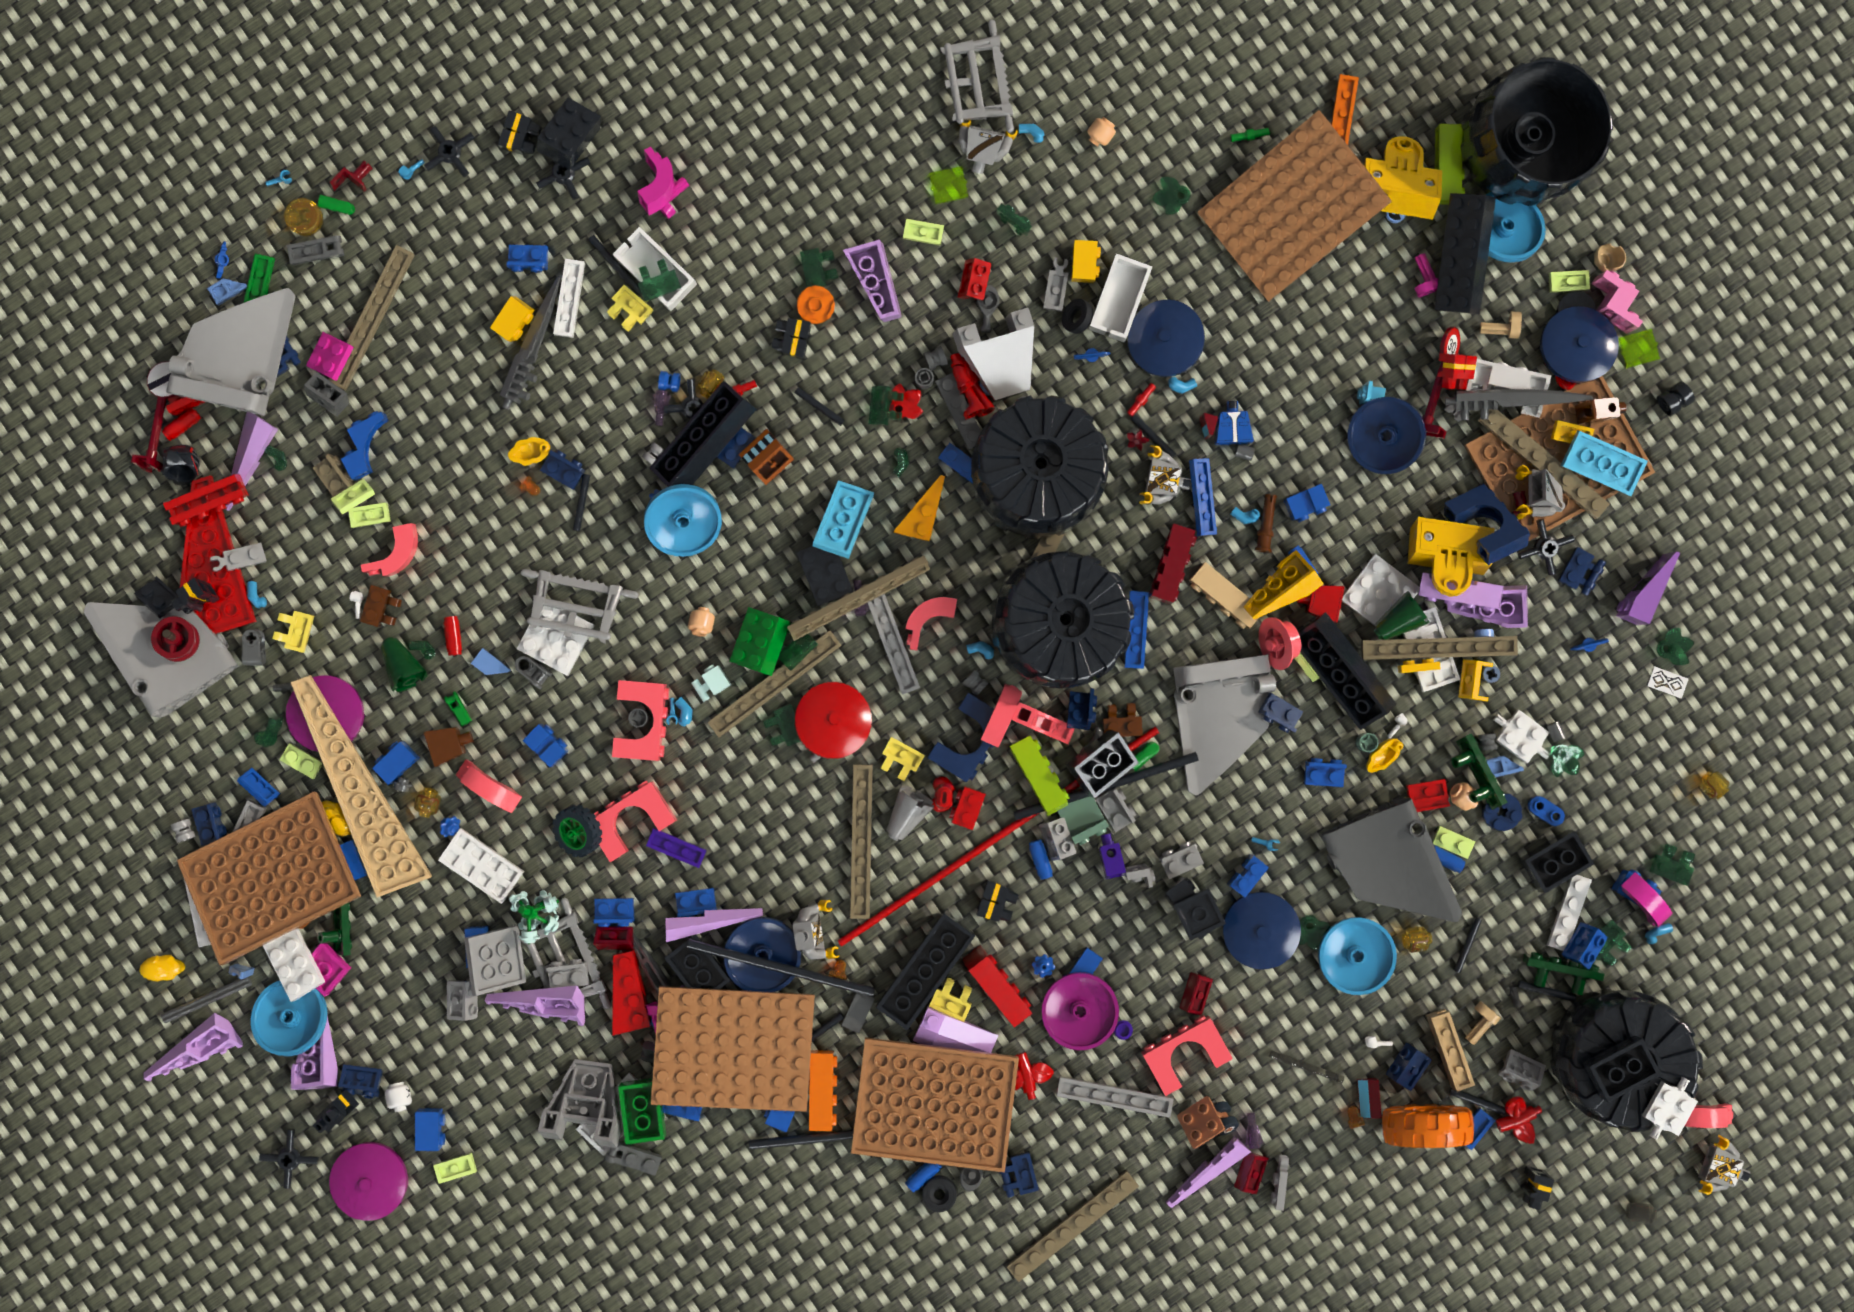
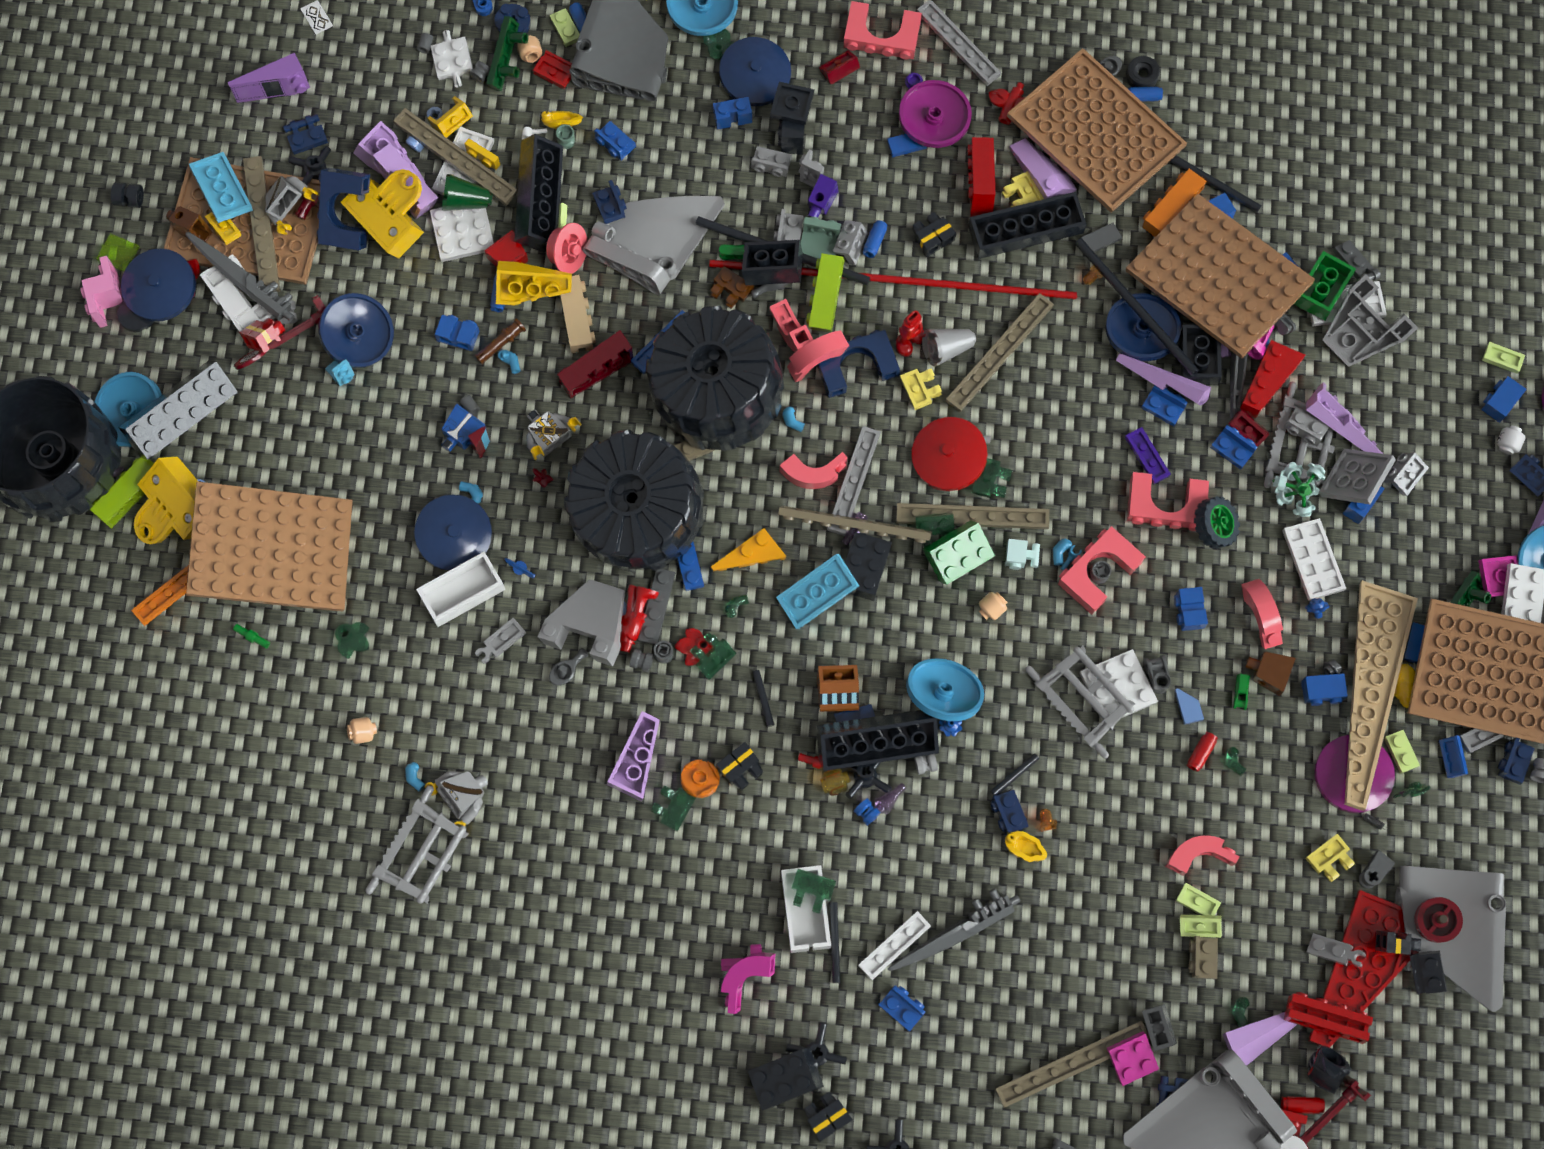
camera: 140 degrees left, 15 degrees down
dark azure arm [247,581,267,609] -> none
blue arch [341,411,389,481] -> none
white hand [350,591,364,619] -> none
reddish brown plate [360,585,402,627] -> none
dark green cone [380,637,428,692] -> none
clear yellow head [414,788,441,818] -> none
yellow brick [490,296,535,341] -> none
light yellow plate [607,285,654,332] -> none
light grey torso [793,900,839,959] -> none
black bar [812,1012,844,1042] -> none
yellowish green plate [903,219,944,246] -> none
clear neon green piece [929,166,968,204] -> none
red bracket [949,786,986,830] -> none
red bracket [958,258,991,300] -> none
dark grey wheel [962,670,988,696] -> none
clear green plate [996,203,1032,236] -> none
dark blue plate [999,1151,1039,1198] -> none
blue plant [1032,954,1055,978] -> none
black tyre [1062,299,1093,334] -> none
dark blue bracket [1067,688,1097,730] -> none
yellow brick [1071,240,1101,283] -> none
red bar [1126,383,1156,417] -> none
black bar [1130,414,1176,458] -> none
blue plate [1189,458,1217,536] -> none
dark azure hand [1251,837,1280,851] -> none
dark pink piece [1414,253,1439,298] -> none
tan piece [1480,311,1522,339] -> none
medium blue tile [1486,756,1524,777] -> none
yellowish green plate [1549,270,1590,293] -> none
clear green plate [1550,743,1585,777] -> none
blue piece [1570,638,1609,652] -> none
tan hair [1594,243,1626,272] -> none
clear green plate [1656,628,1694,665] -> none

